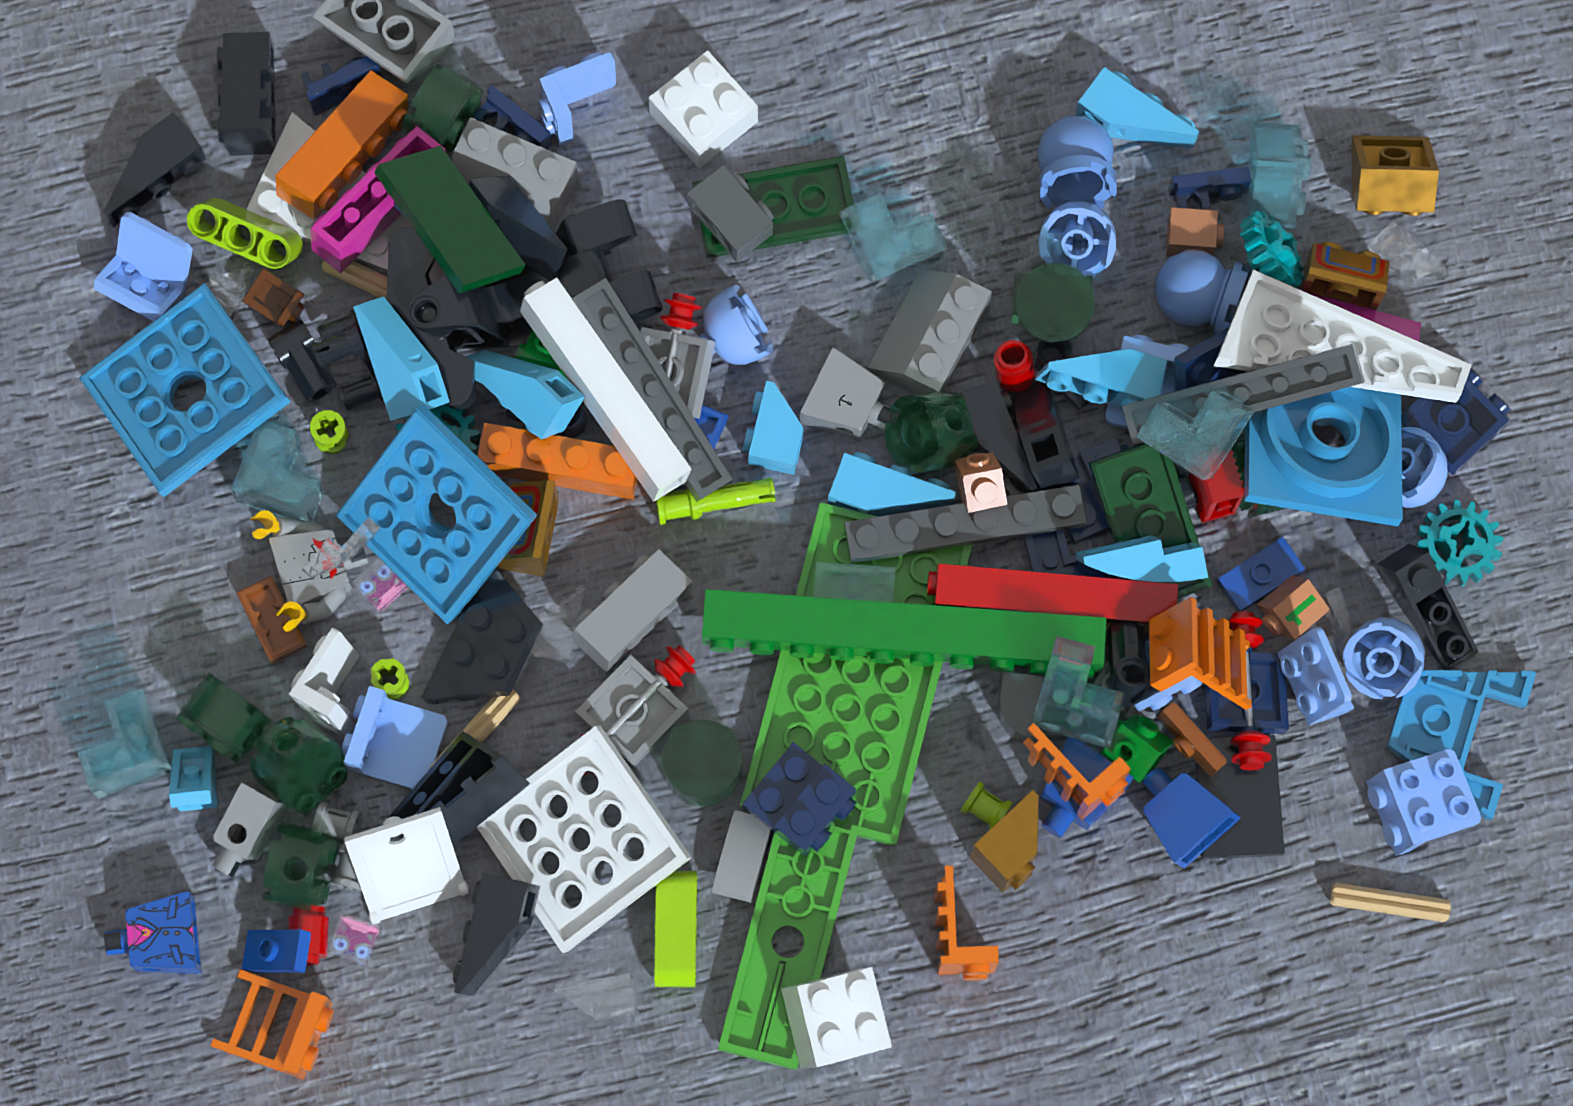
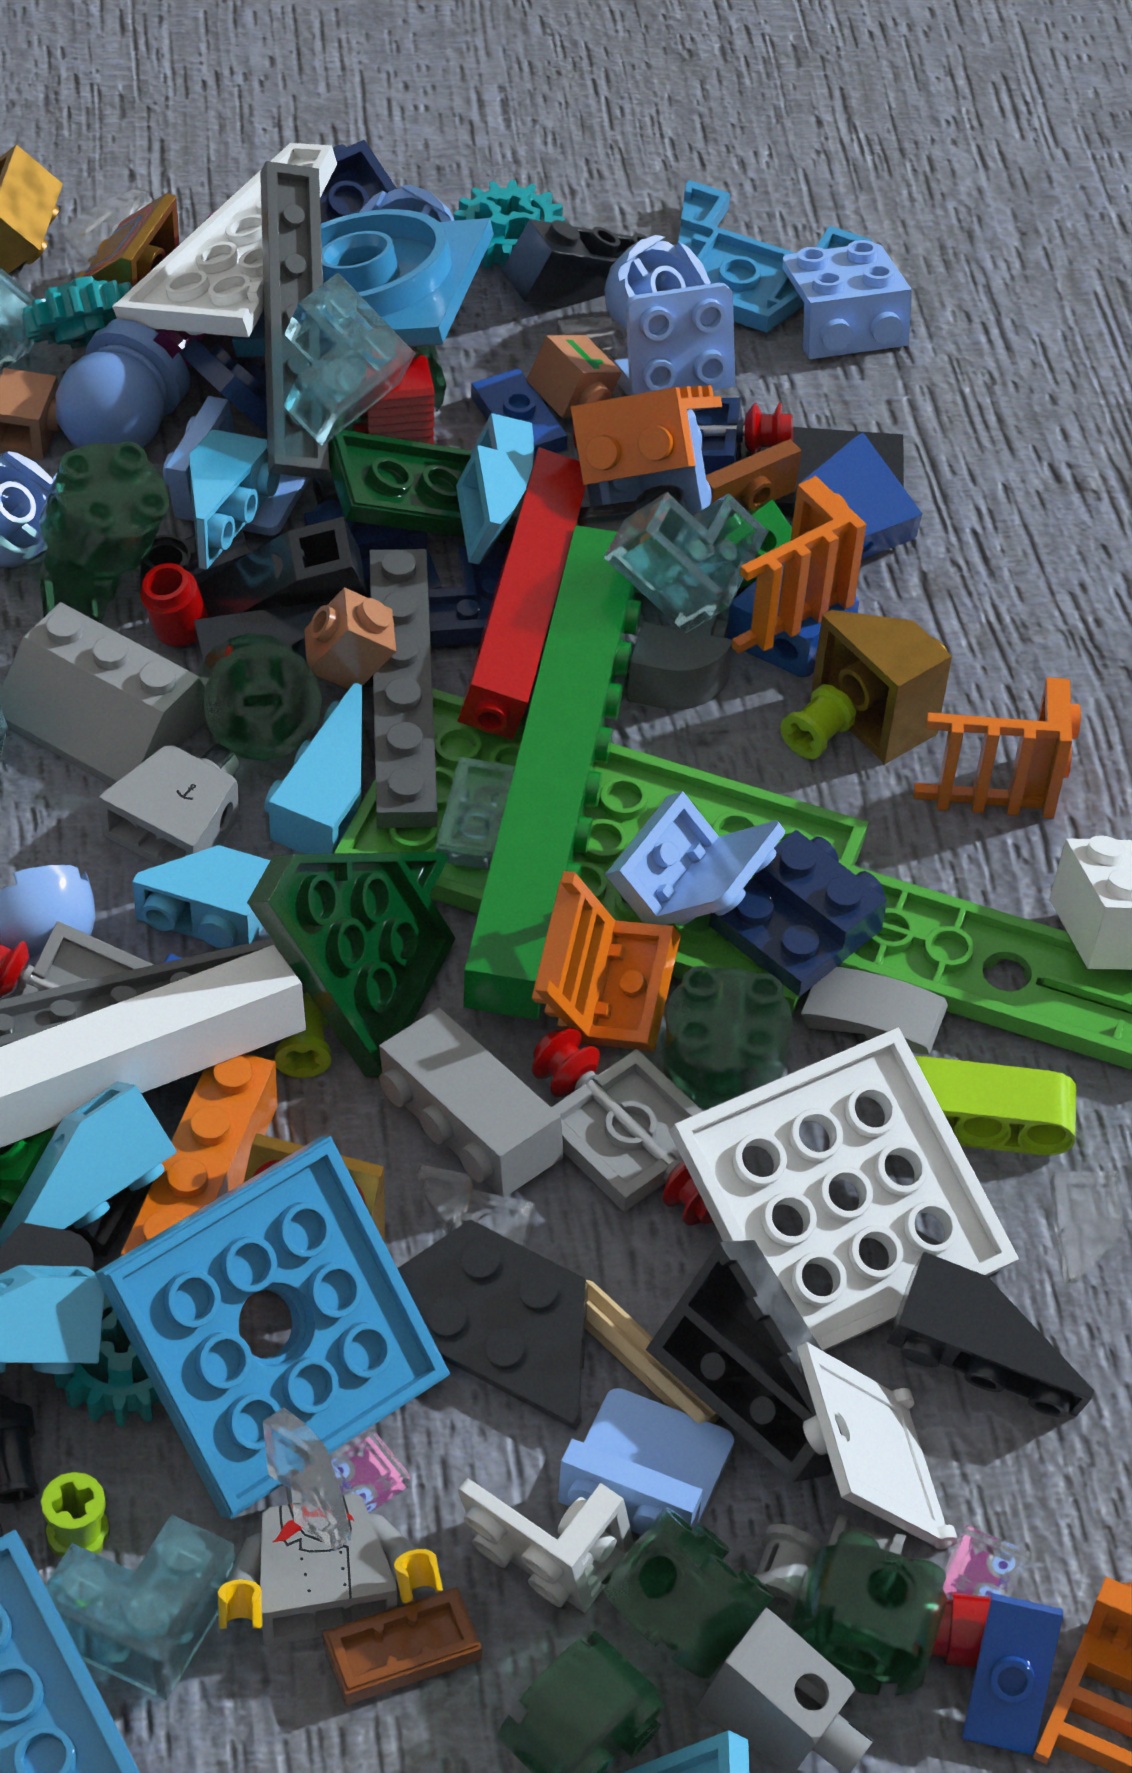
camera: 85 degrees left, 25 degrees down
lime bush [371,658,409,700] -> none
tan axle [1330,883,1451,922] -> none
none -> dark green wing [247,852,456,1077]
none -> orange plate [532,871,681,1052]
none -> light blue bracket [605,791,785,926]

